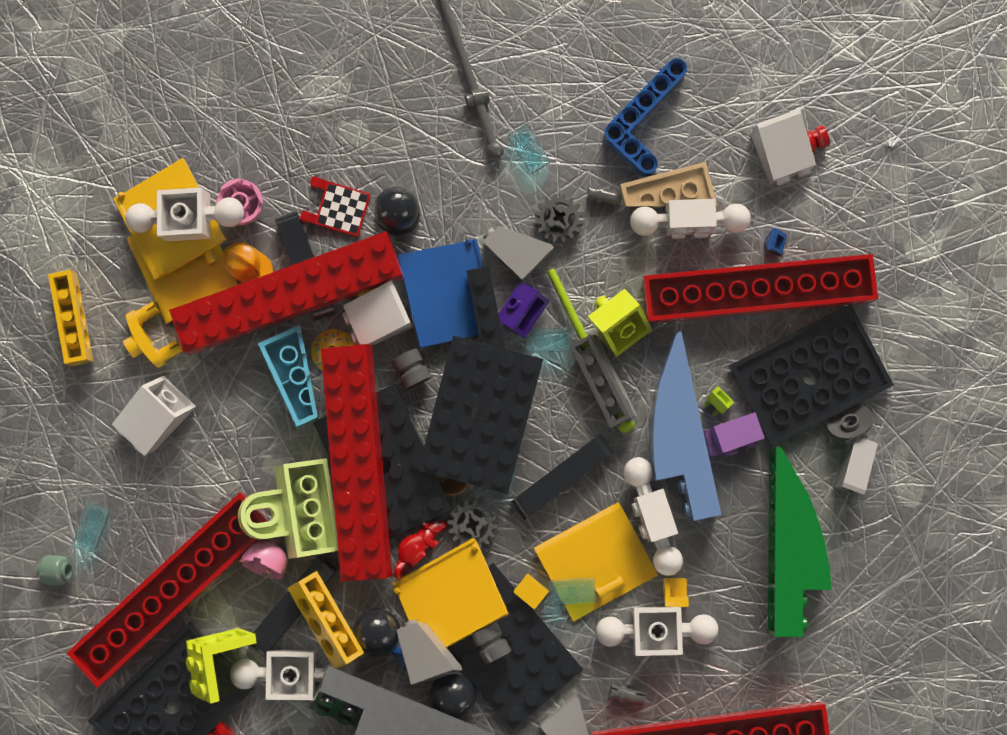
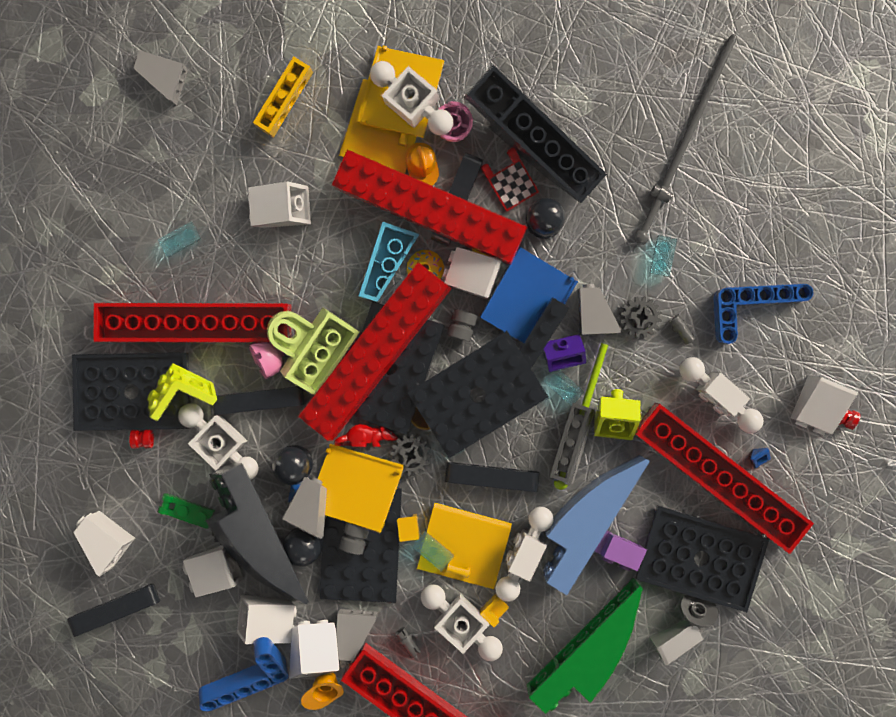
camera: 40 degrees right, 5 degrees up
sand green head [36,555,73,586] -> none
yellow connector [123,301,183,368] -> none
yellow brick [287,571,364,669] -> none
tan wing [618,162,717,207] -> none
lime tile [703,386,734,417] -> none
none -> black slope [463,65,607,203]

